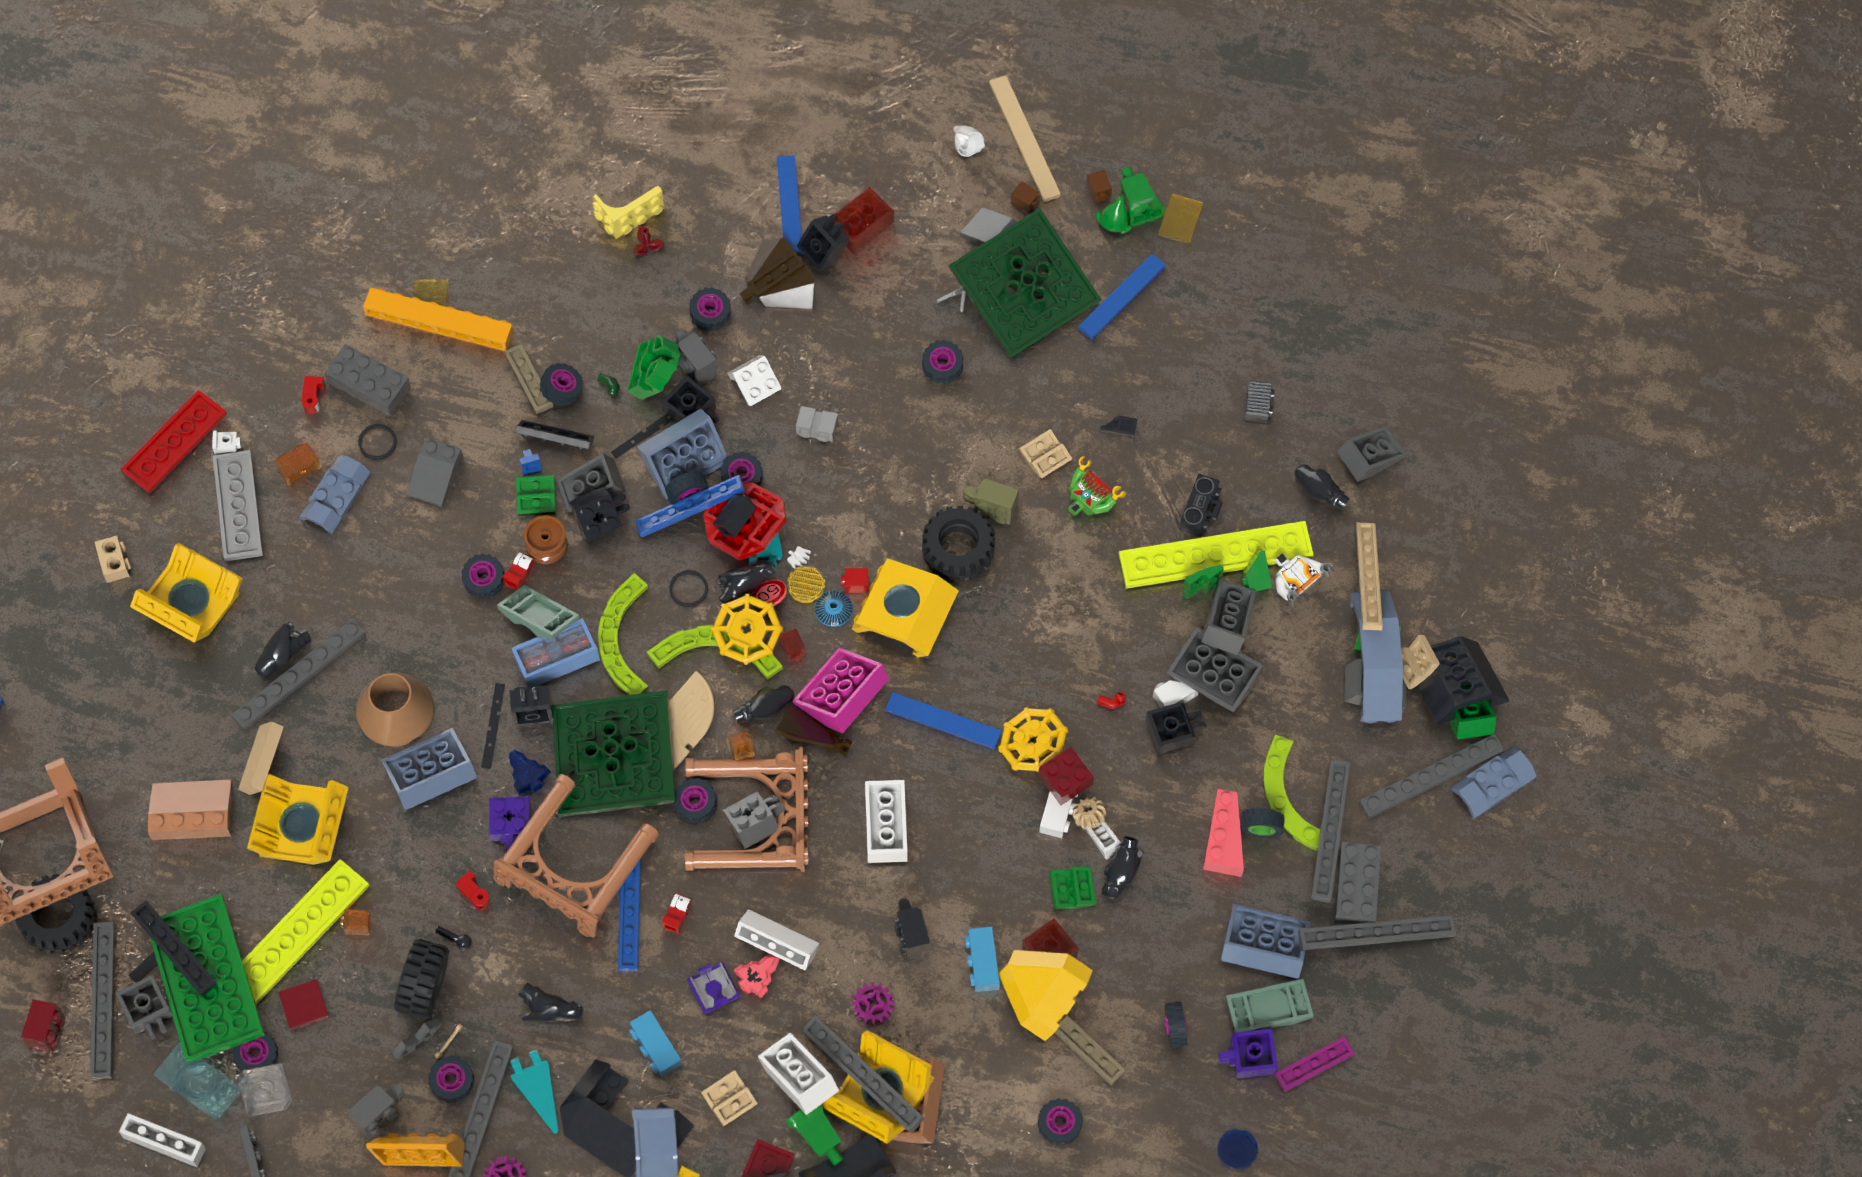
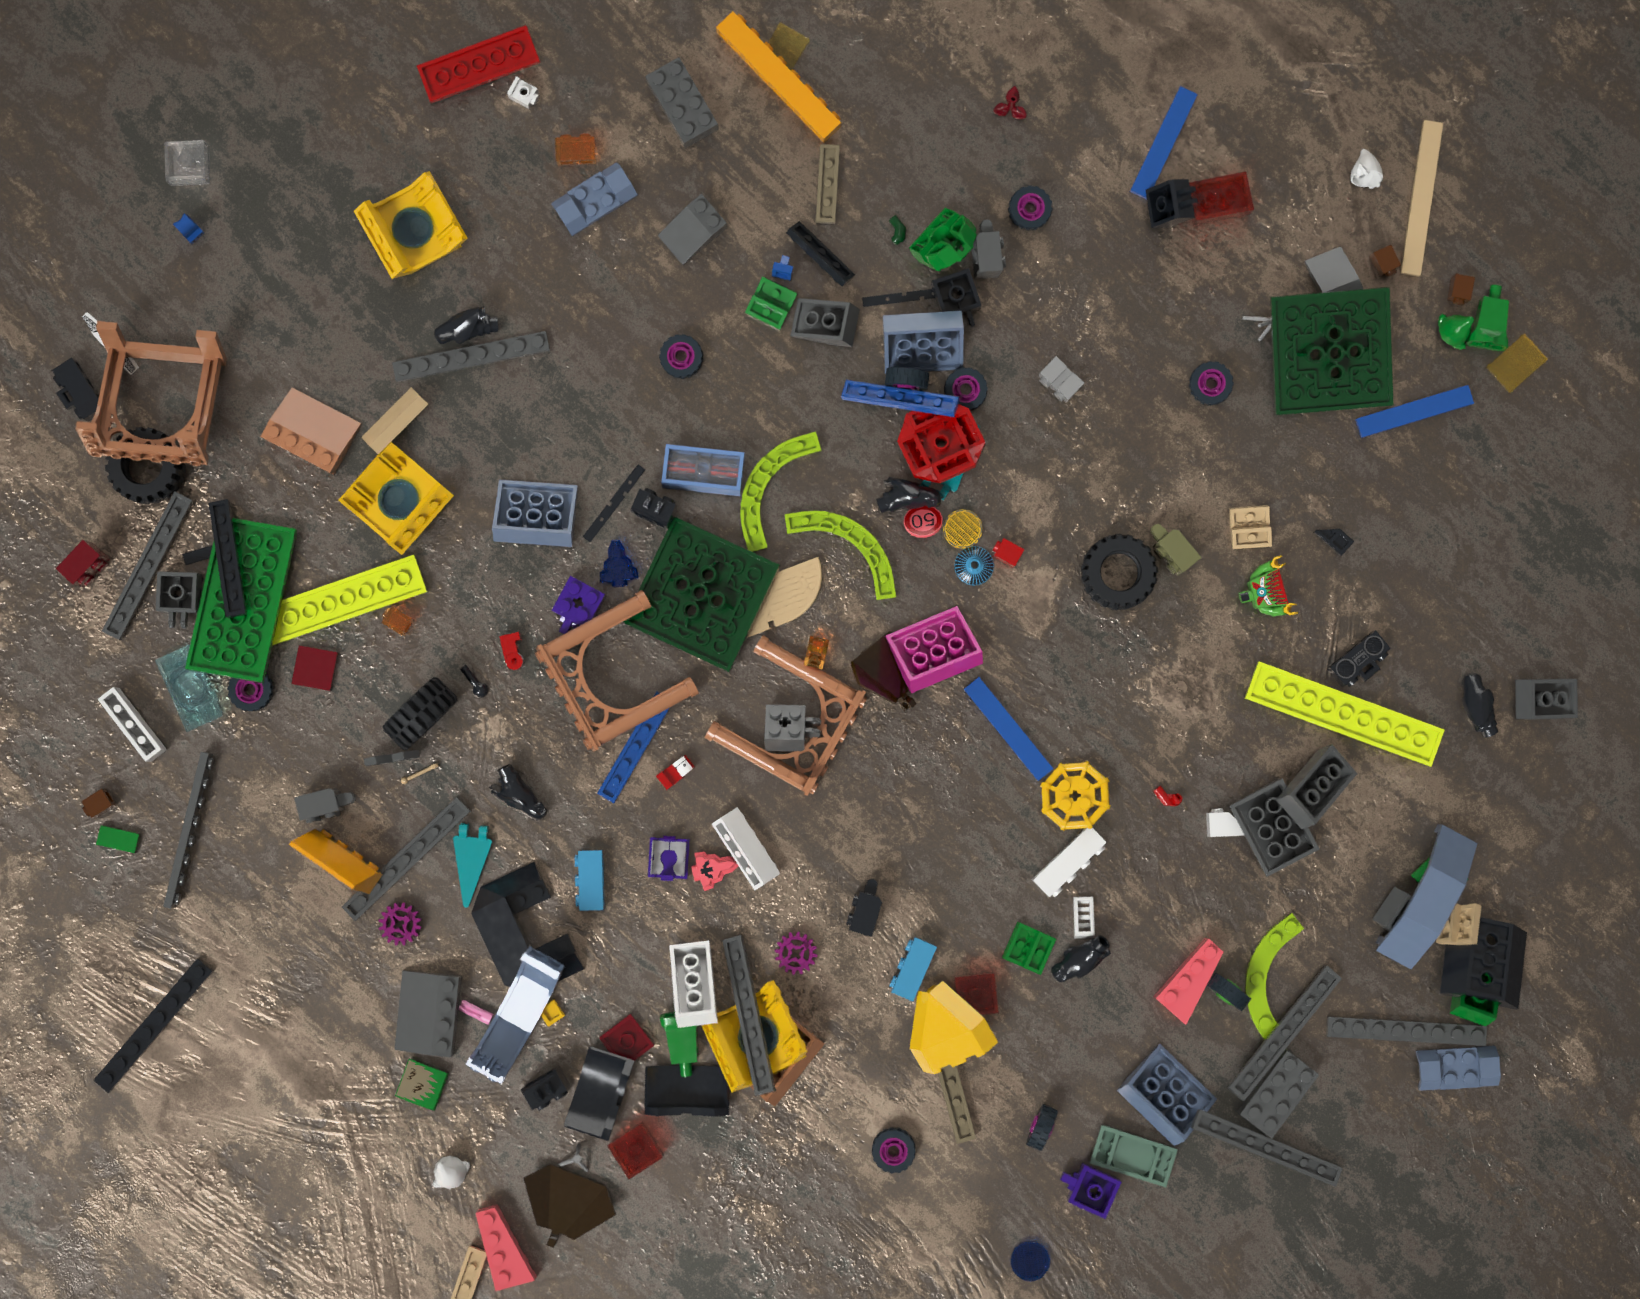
camera: 30 degrees right, 20 degrees up
tan brick [95,536,131,583] -> none
light grey plate [213,450,263,561] -> none
clear brick [238,1063,292,1117] -> none
red leg [302,376,325,414] -> none
medium nougat cone [356,673,434,747] -> none
black piece [358,424,397,459] -> none
black wheel [428,1056,474,1103] -> none
sand green slope [497,585,579,639] -> none
red leg [503,552,535,590] -> none
dark orange wheel [523,515,568,564] -> none
black wheel [539,363,583,406] -> none
black hinge [569,488,630,542] -> none
light yellow bracket [592,186,664,239] -> none
black piece [669,570,708,607] -> none
black wheel [674,778,718,824] -> none
tan slope [700,1070,758,1126] -> none
yellow plate [711,594,783,665] -> none
black brick [713,495,756,538] -> none
white bracket [727,355,781,406] -> none
black animal [733,685,794,724] -> none
dark brown panel [740,238,815,310] -> none
clear red brick [779,628,806,662] -> none
white piece [787,546,811,570] -> none
yellow panel [852,558,959,658] -> none
white brick [865,780,907,863] -> none
dark red brick [1038,747,1094,806] -> none
tan gear [1072,796,1106,830] -> none
black hinge [1145,702,1206,755] -> none
green slope [1182,565,1224,600] -> none
green slope [1241,549,1272,591] -> none
black brick [1245,380,1275,423] -> none
torso [1274,553,1334,606] -> none
magenta plate [1274,1036,1355,1093] -> none
tan tile [1356,522,1383,631] -> none

